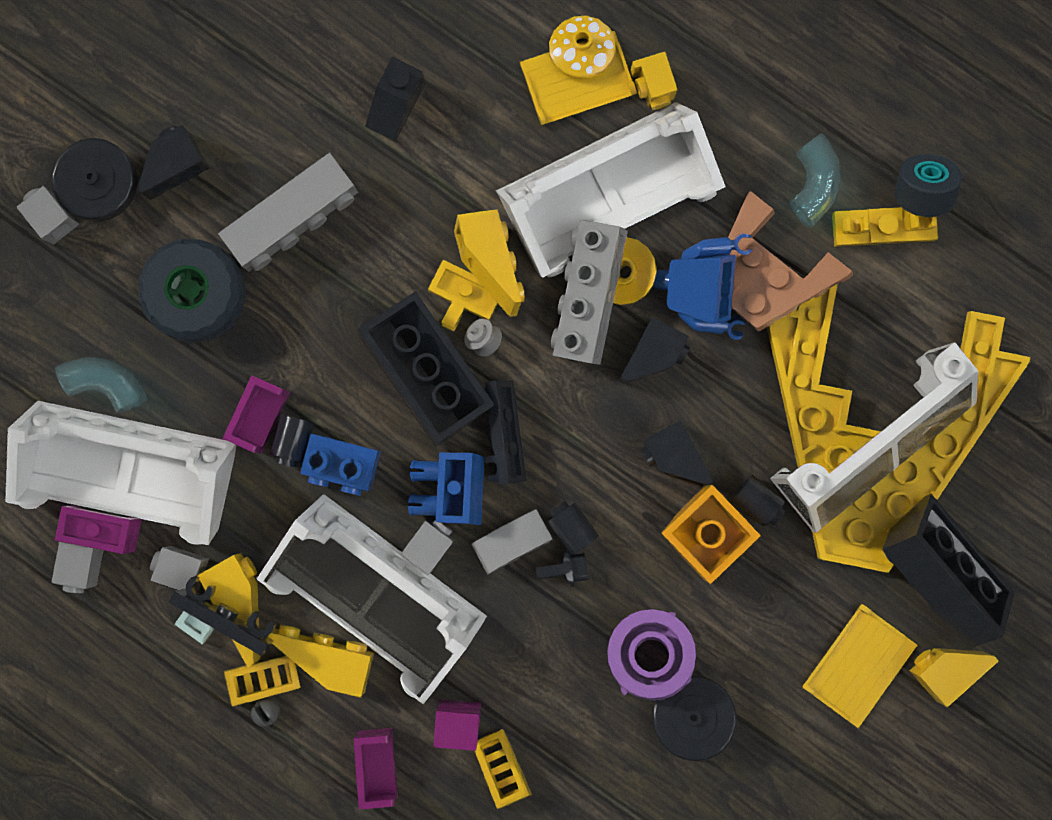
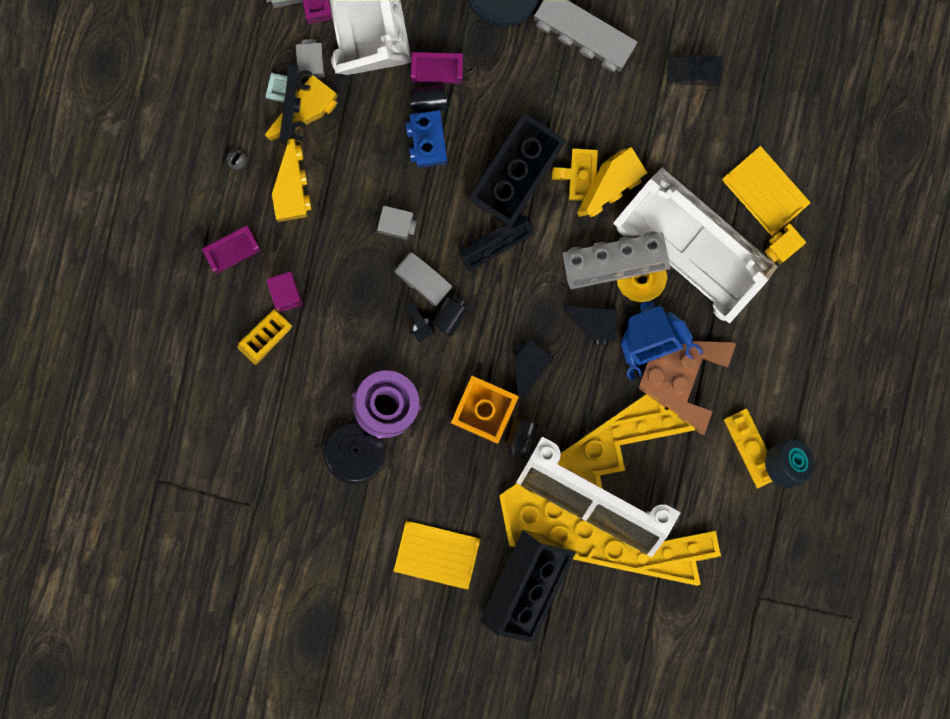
camera: 70 degrees right, 0 degrees up
yellow slope [224,656,301,706] -> none
windscreen [257,494,487,704] -> none
blue brick [408,452,485,525] -> none
light grey wheel [464,319,502,357] -> none
yellow dish [549,16,615,79] -> none
clear light blue cylinder [790,133,841,227] -> none
yellow slope [909,648,999,707] -> none

